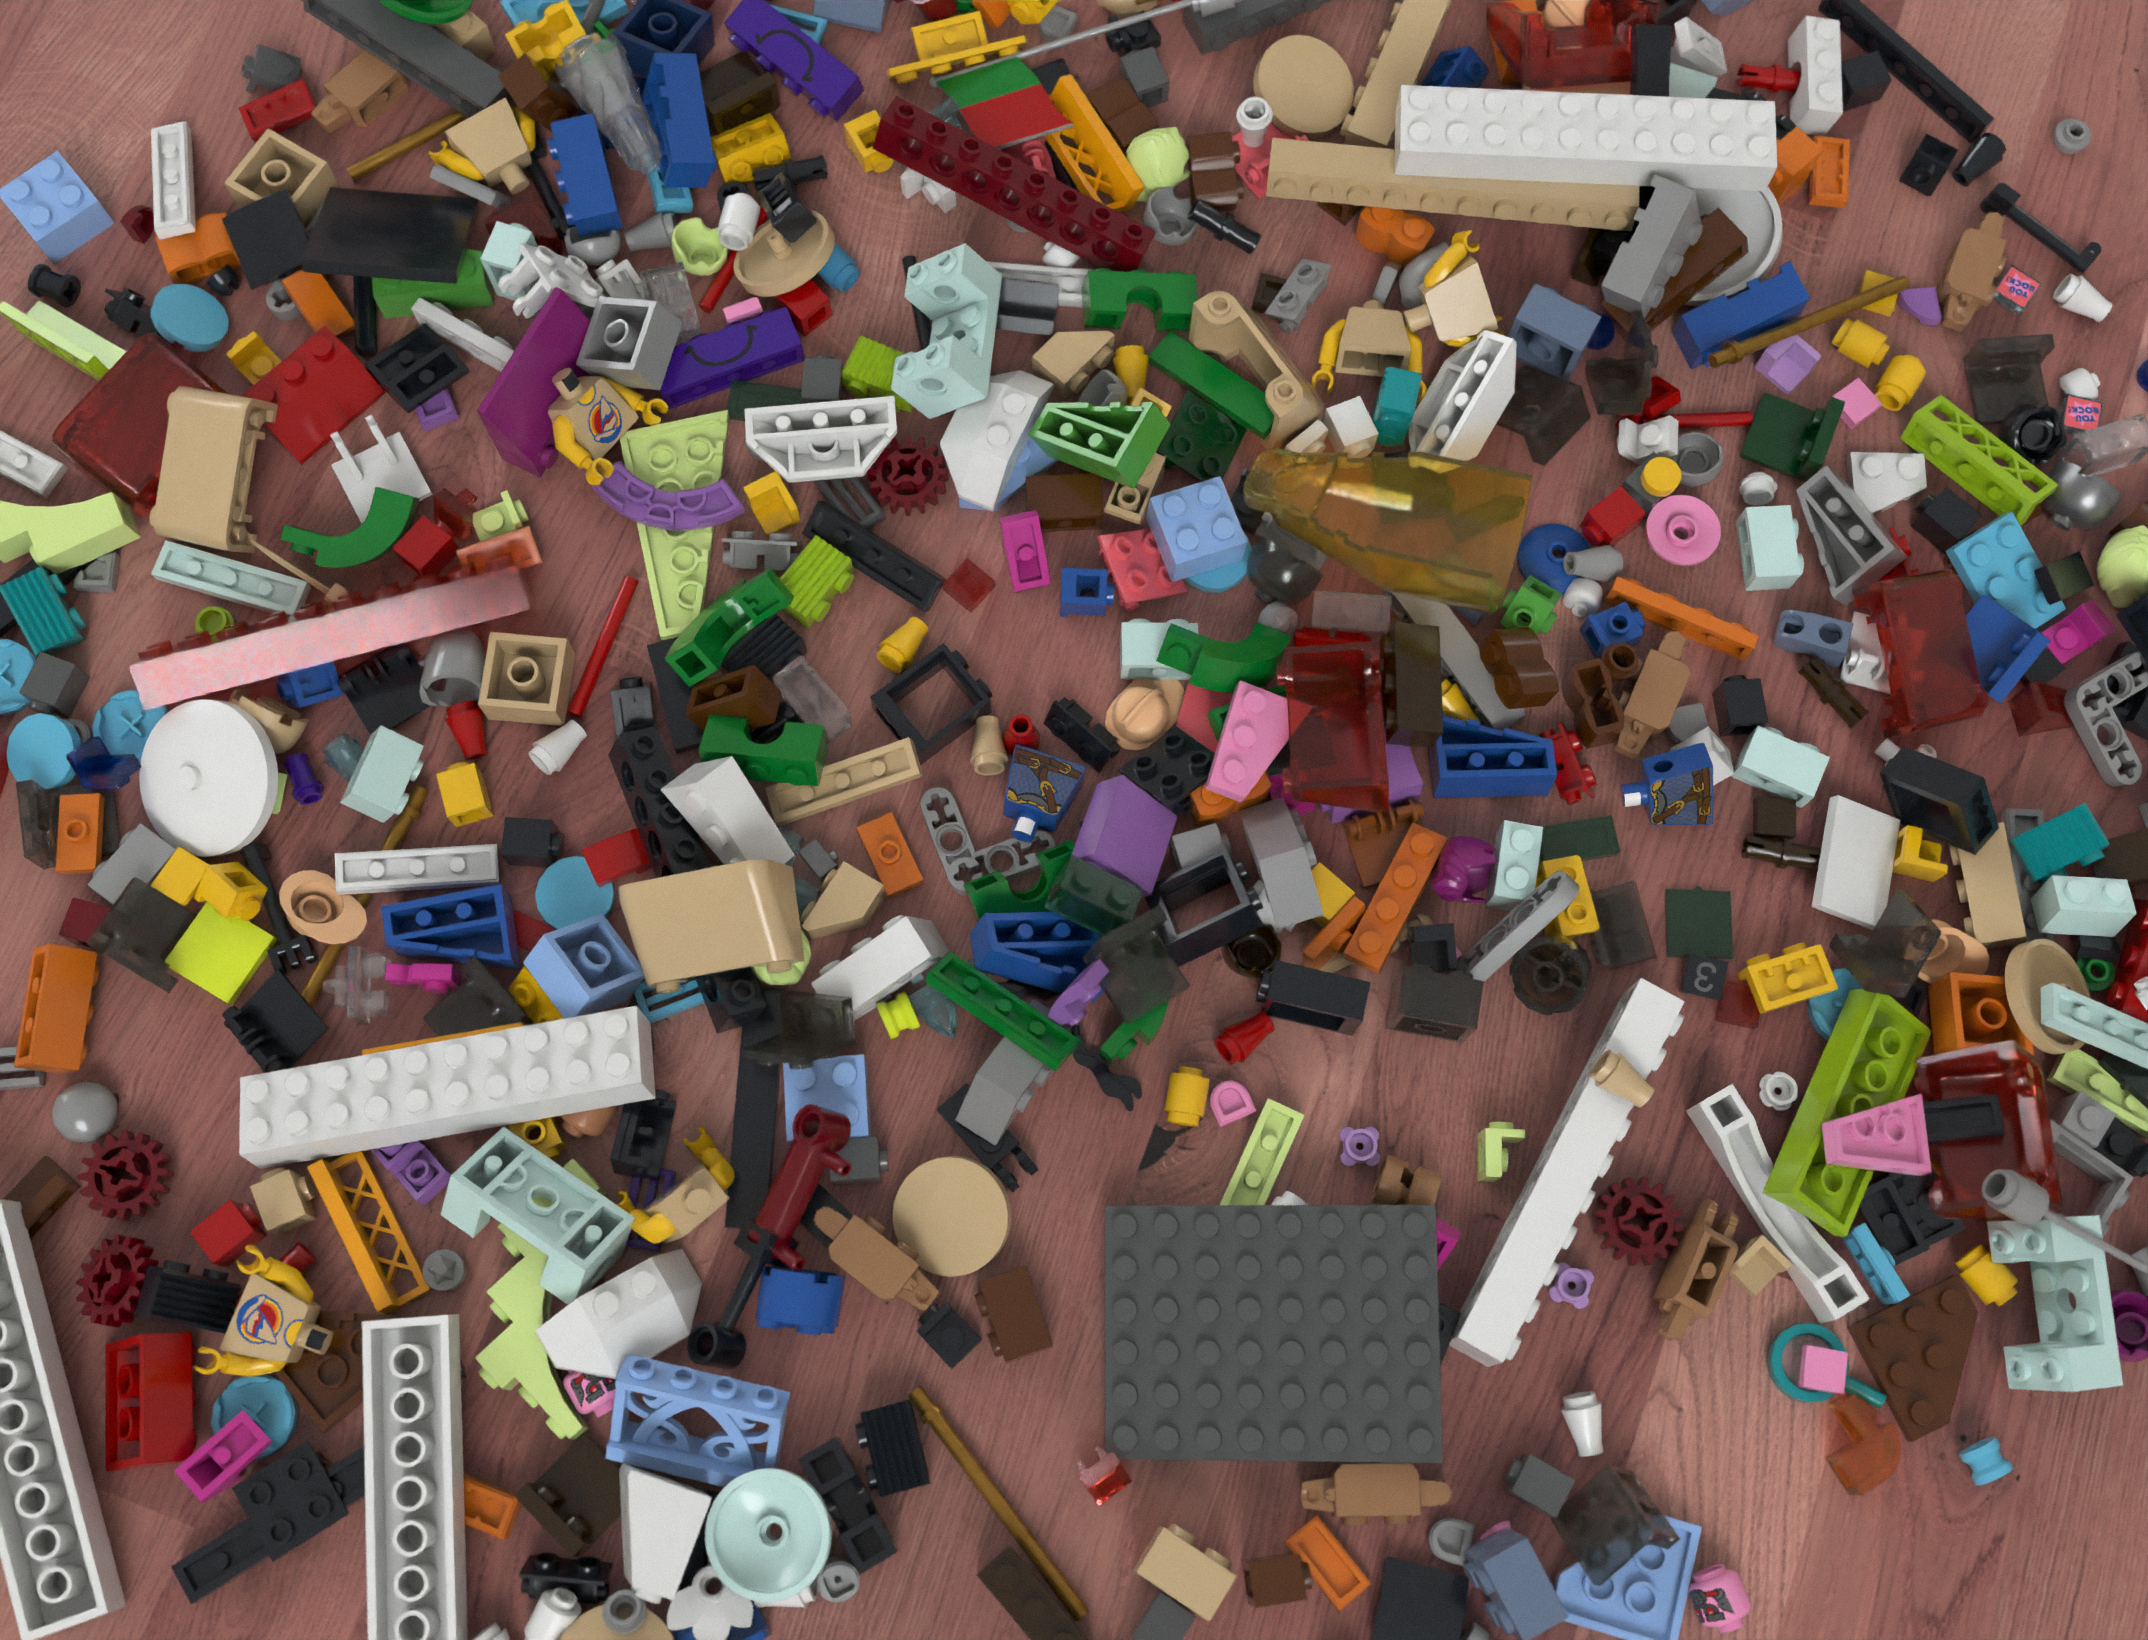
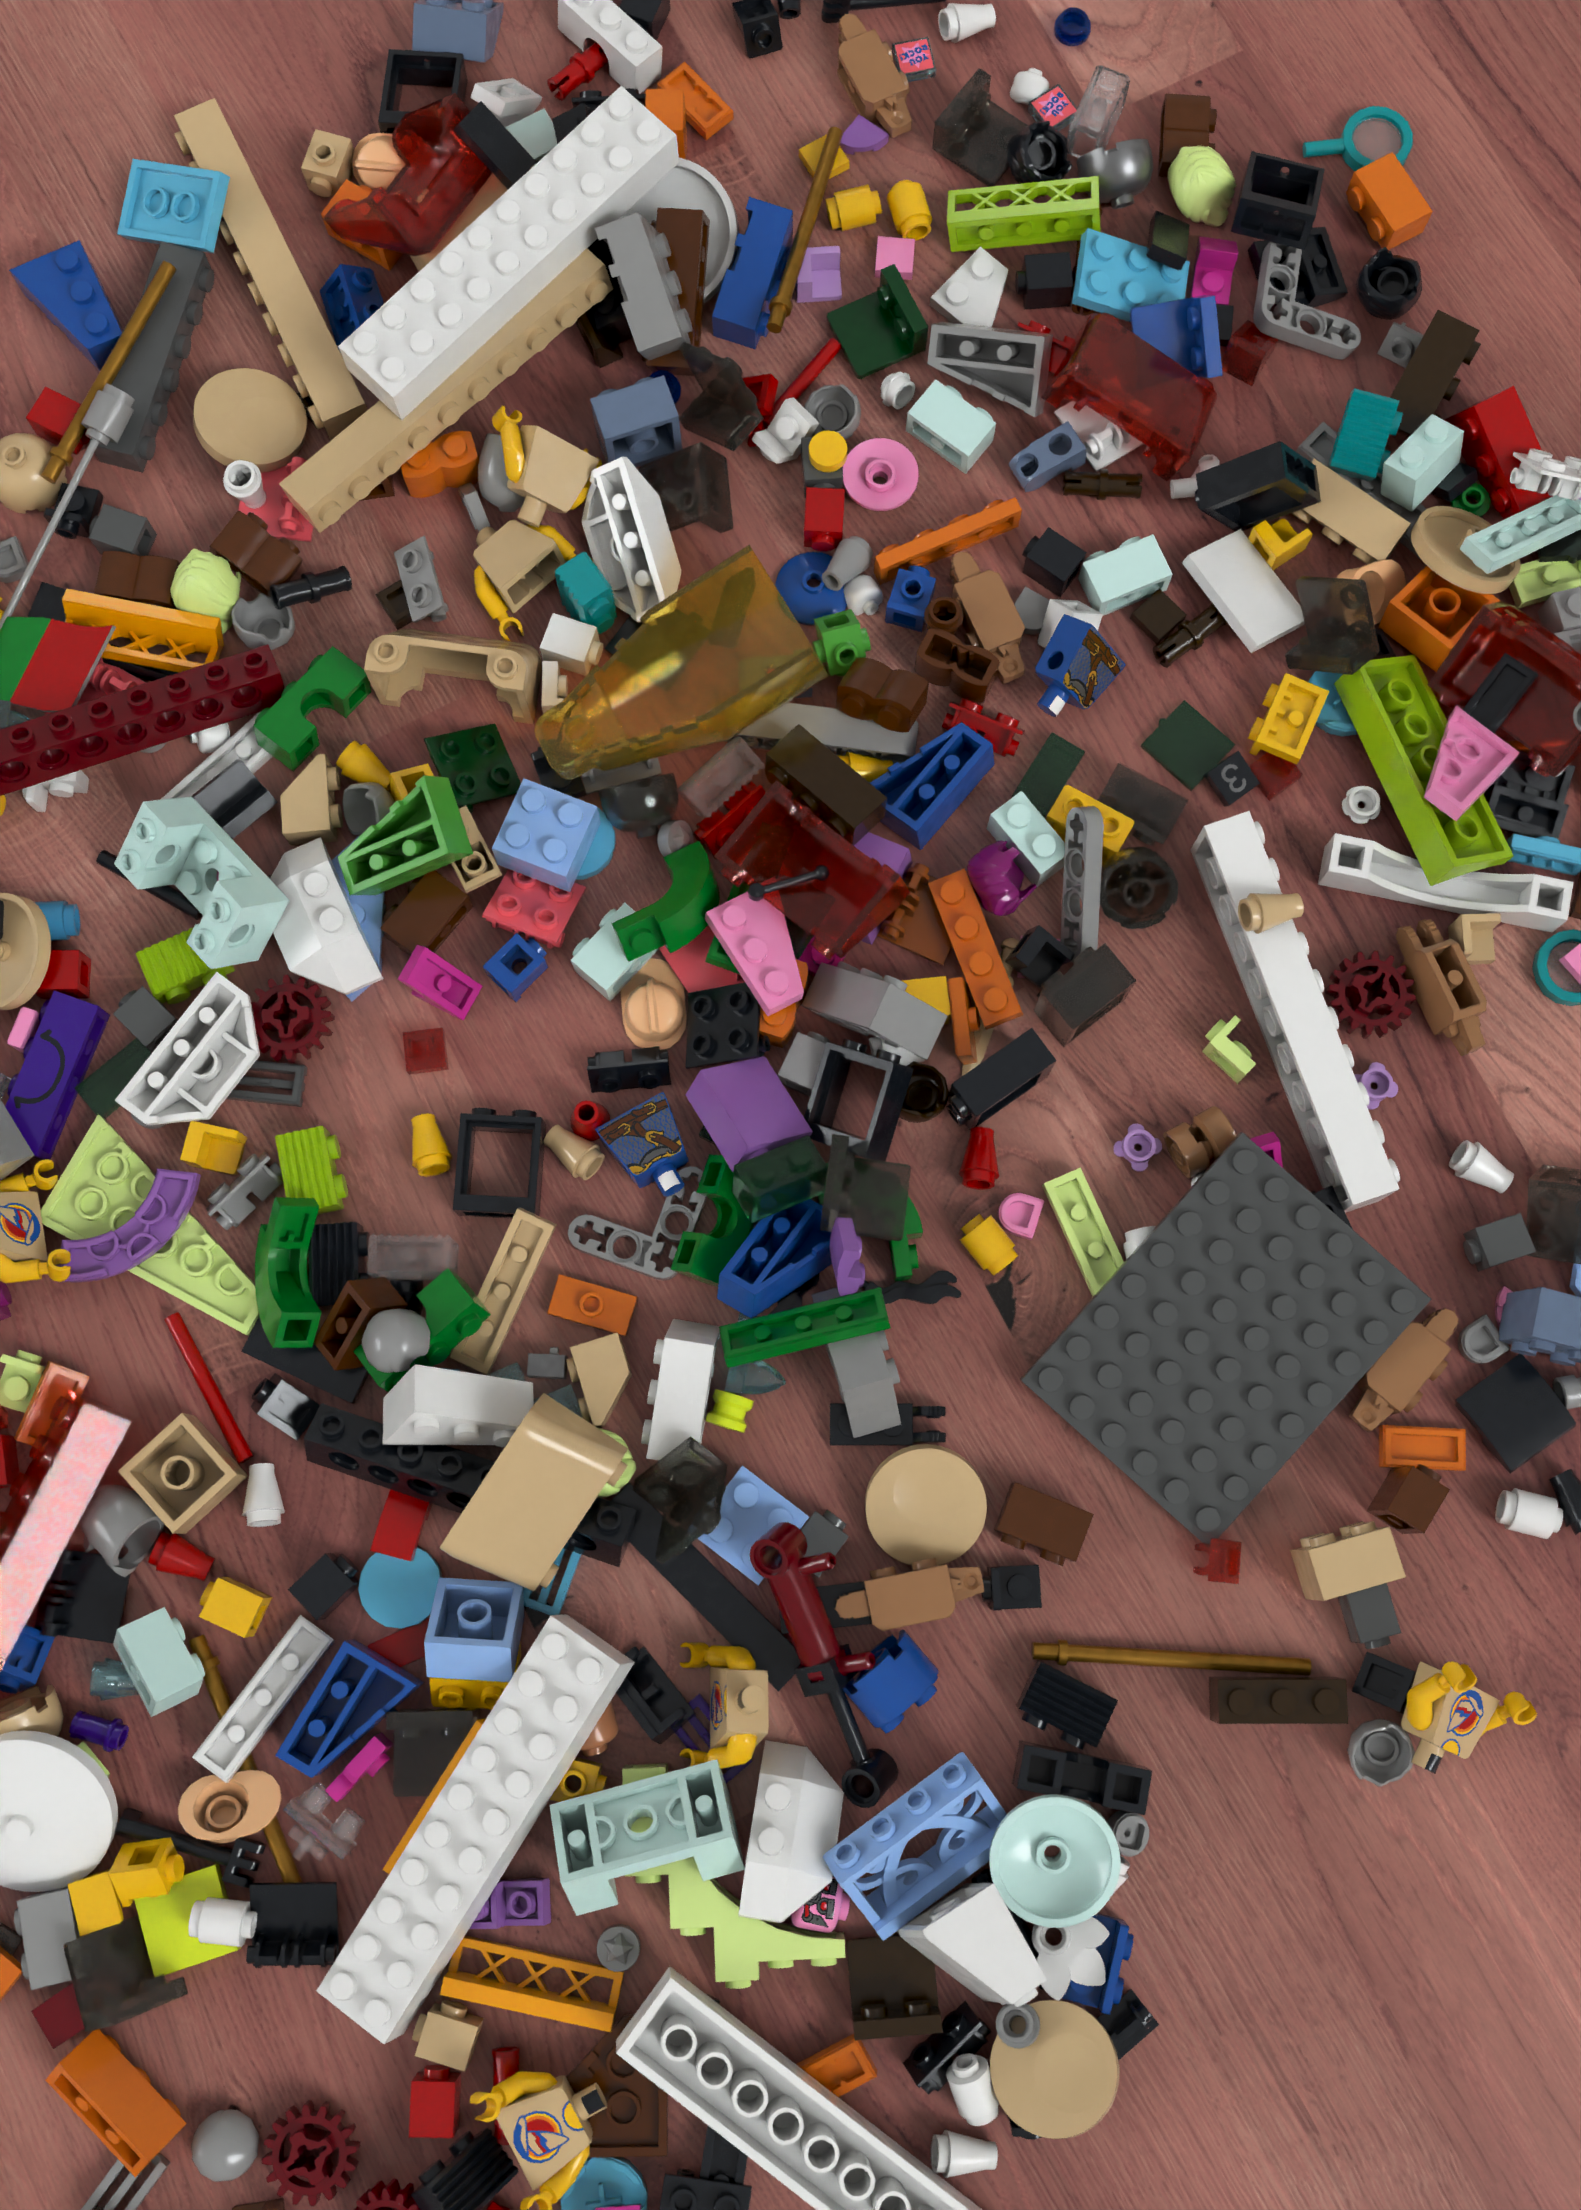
camera: 45 degrees left, 5 degrees up
black tile [802,500,946,612] -> none
green tile [1148,331,1275,440] -> none
none -> white brick [188,1897,257,1947]
none -> light grey hair [361,1309,430,1373]
none -> black hinge [748,865,830,901]

